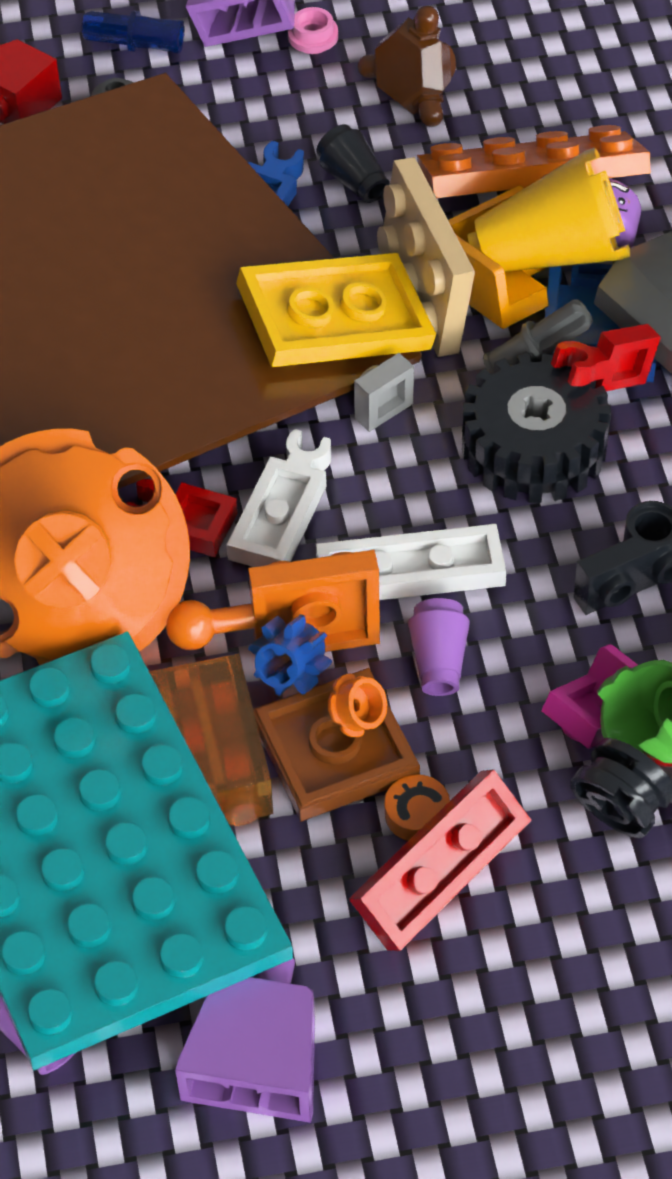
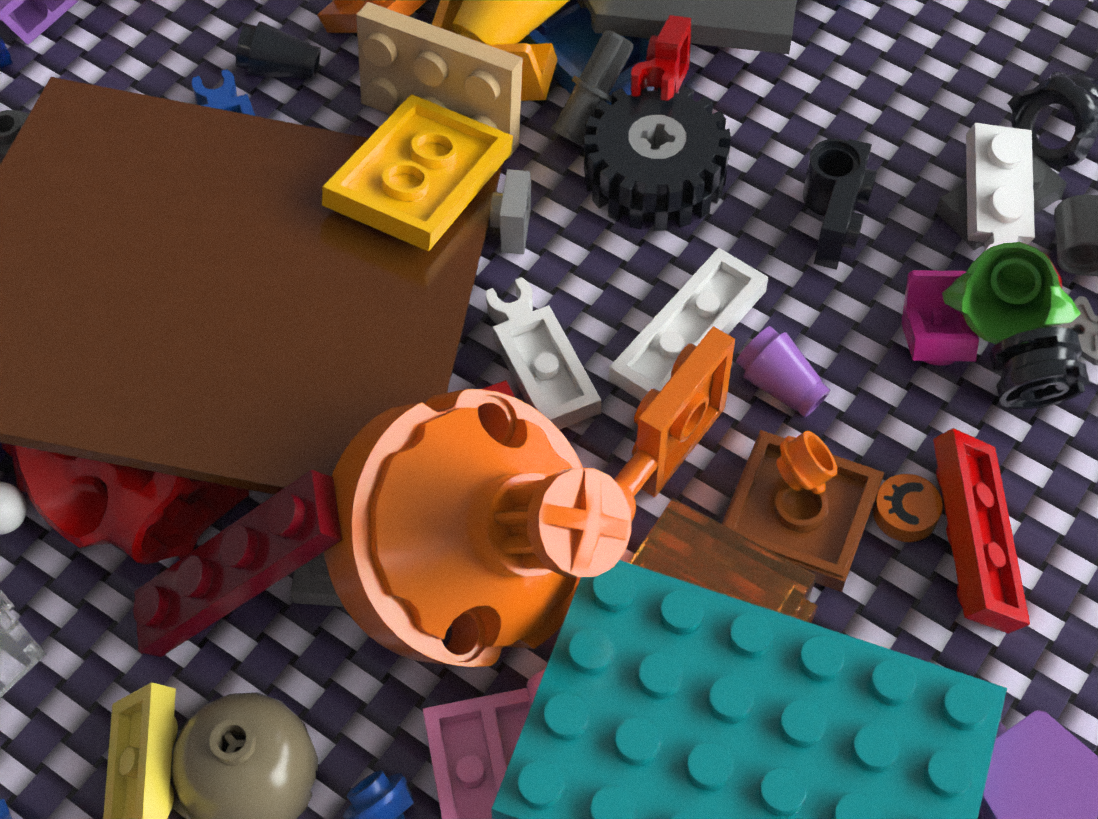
camera: 45 degrees left, 5 degrees up
blue gear [248,614,332,696] -> none

